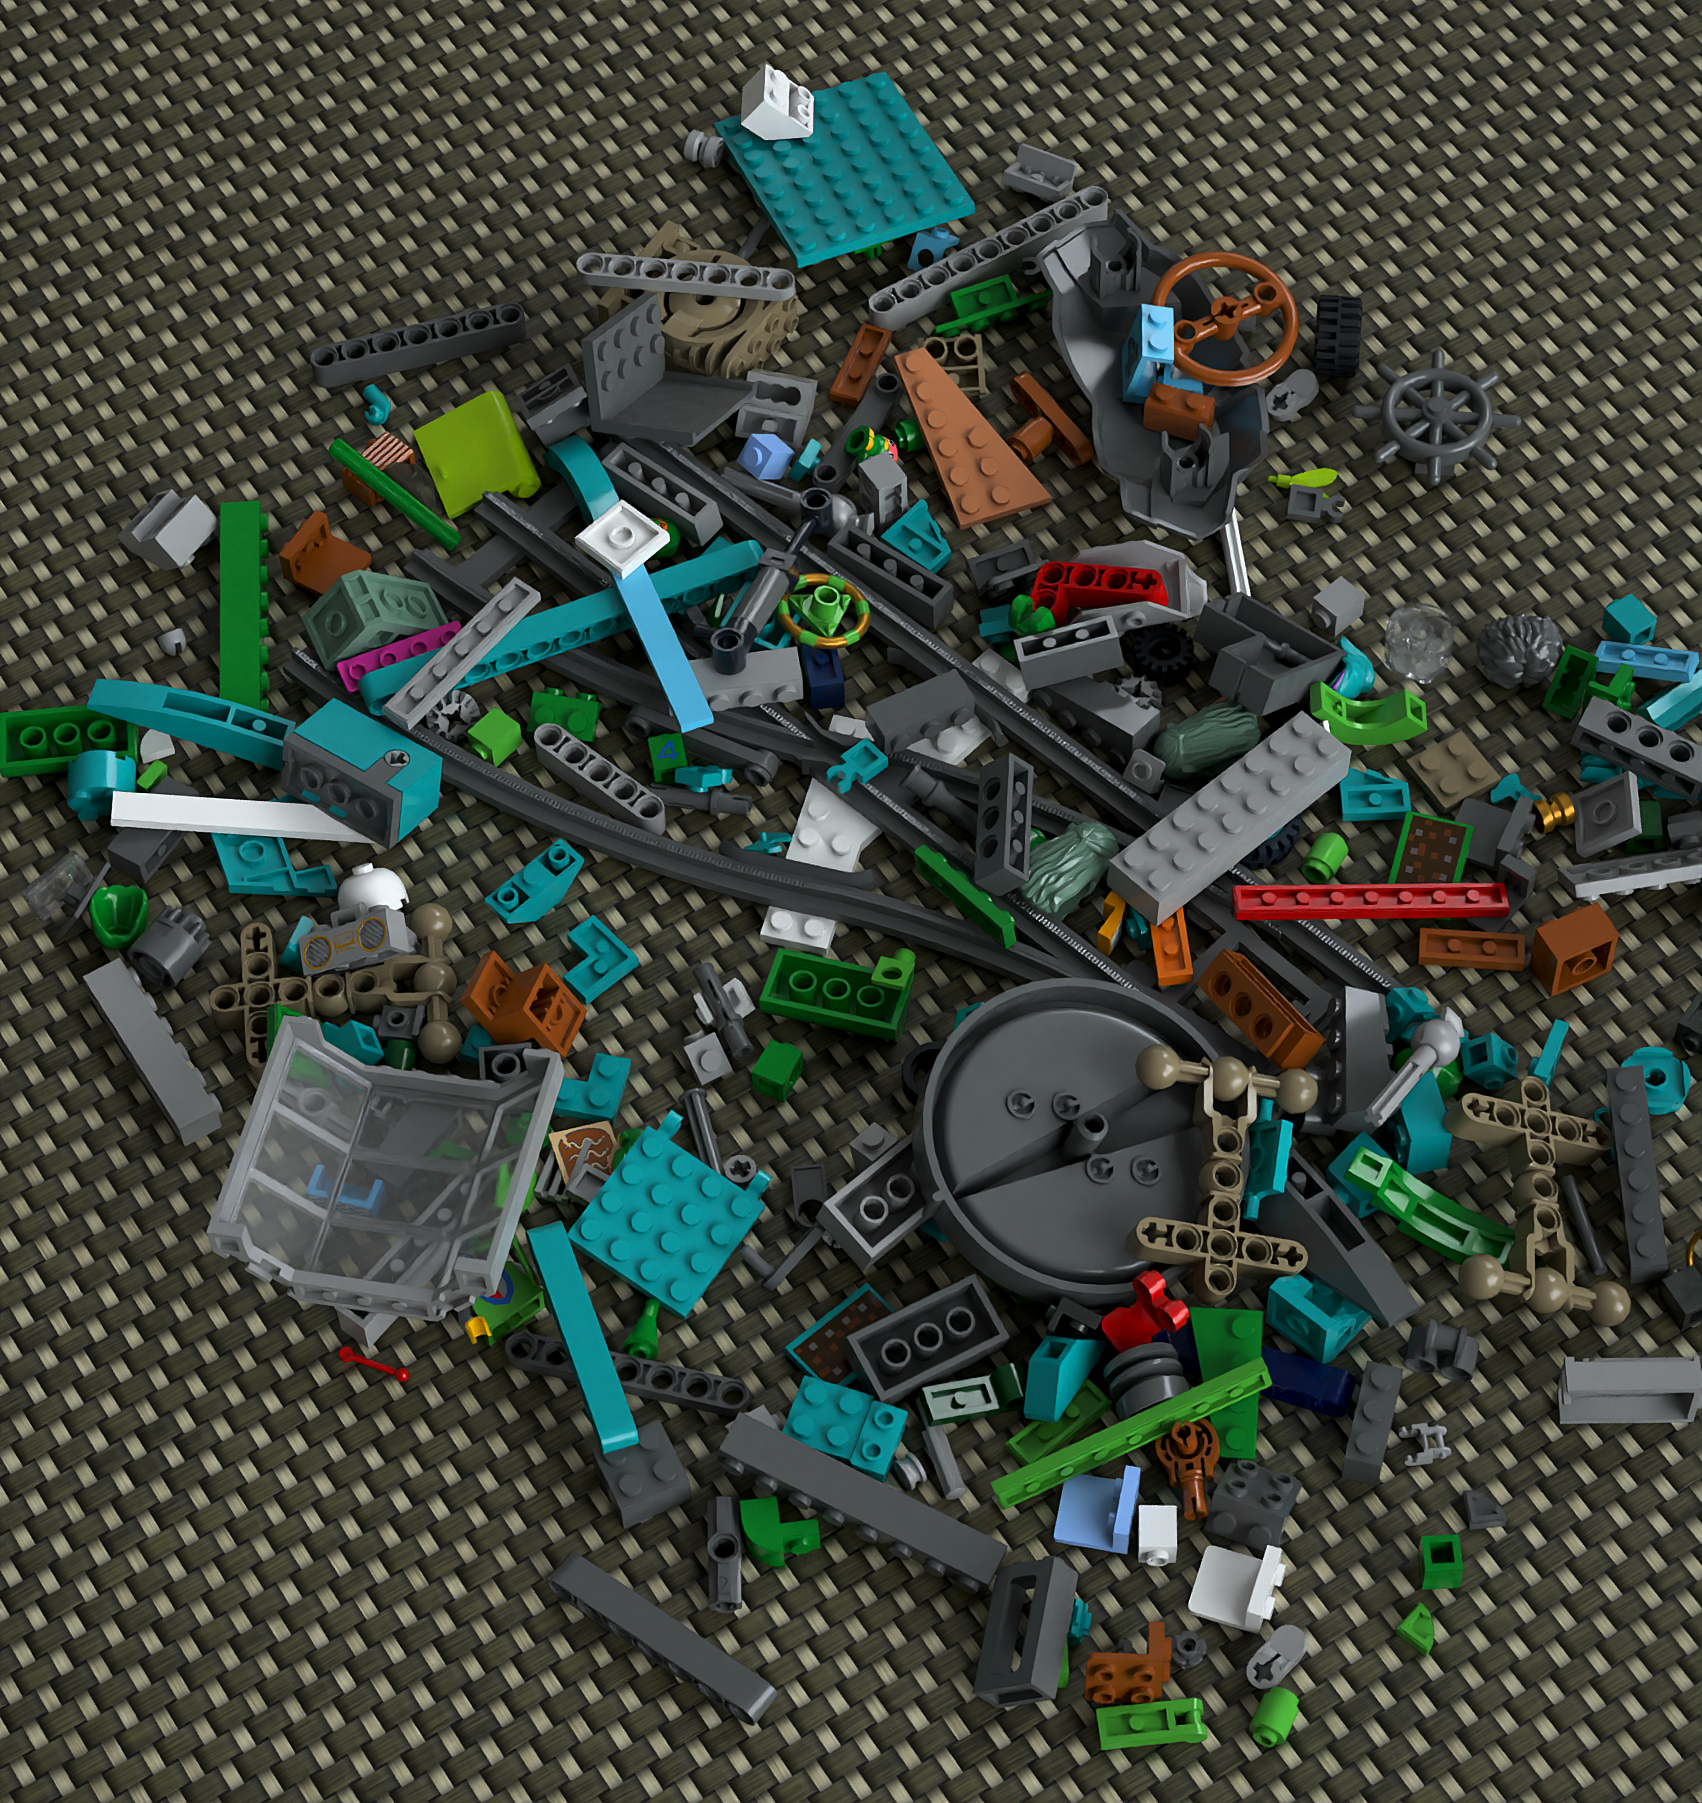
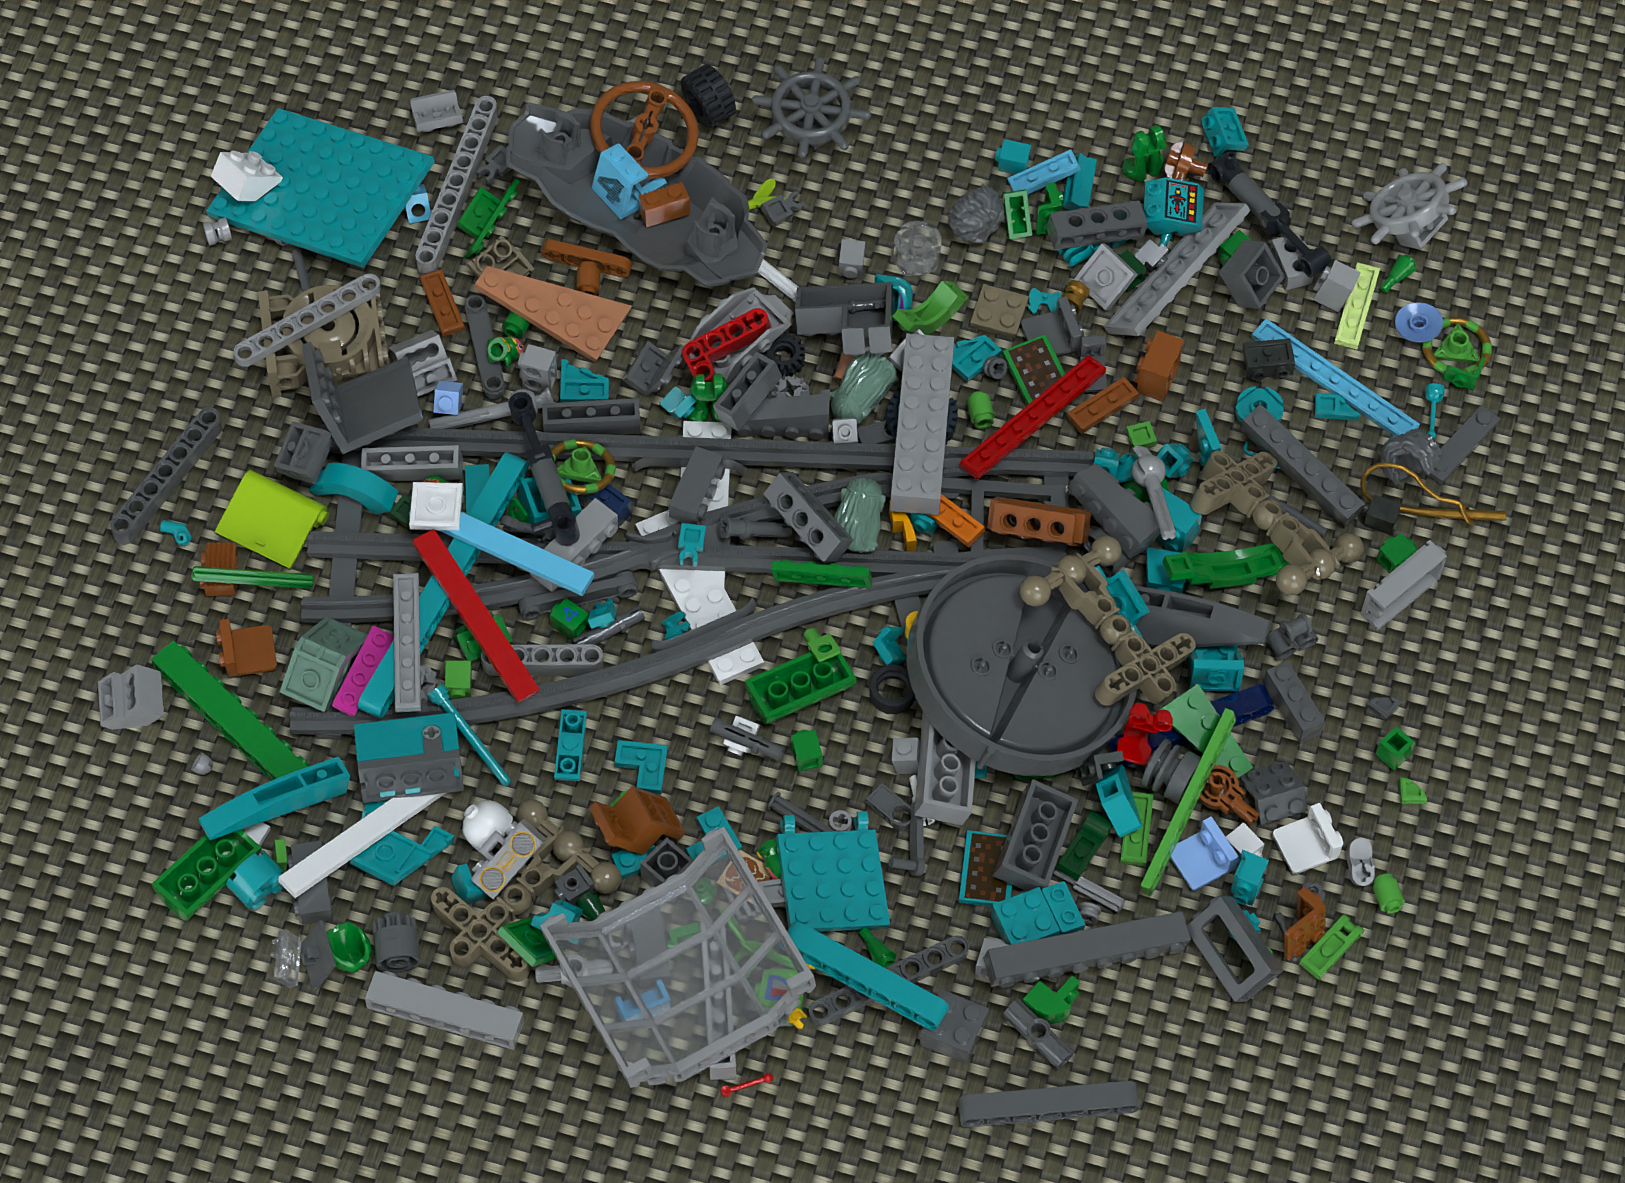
camera: 45 degrees left, 5 degrees up
clear smoke tile [382,462,436,512] -> none
light grey bracket [678,1030,733,1086] -> none
teal plate [787,438,822,483] -> none
light grey piece [1266,369,1319,422] -> none
light grey piece [1398,1423,1451,1466] -> none
none -> red tile [412,529,540,703]
none -> teal piece [427,684,511,786]
none -> dark grey bush [983,356,1007,379]
none -> bright green tile [1126,421,1157,452]
none -> teal window [1230,849,1269,906]
none -> green brick [1376,533,1418,574]

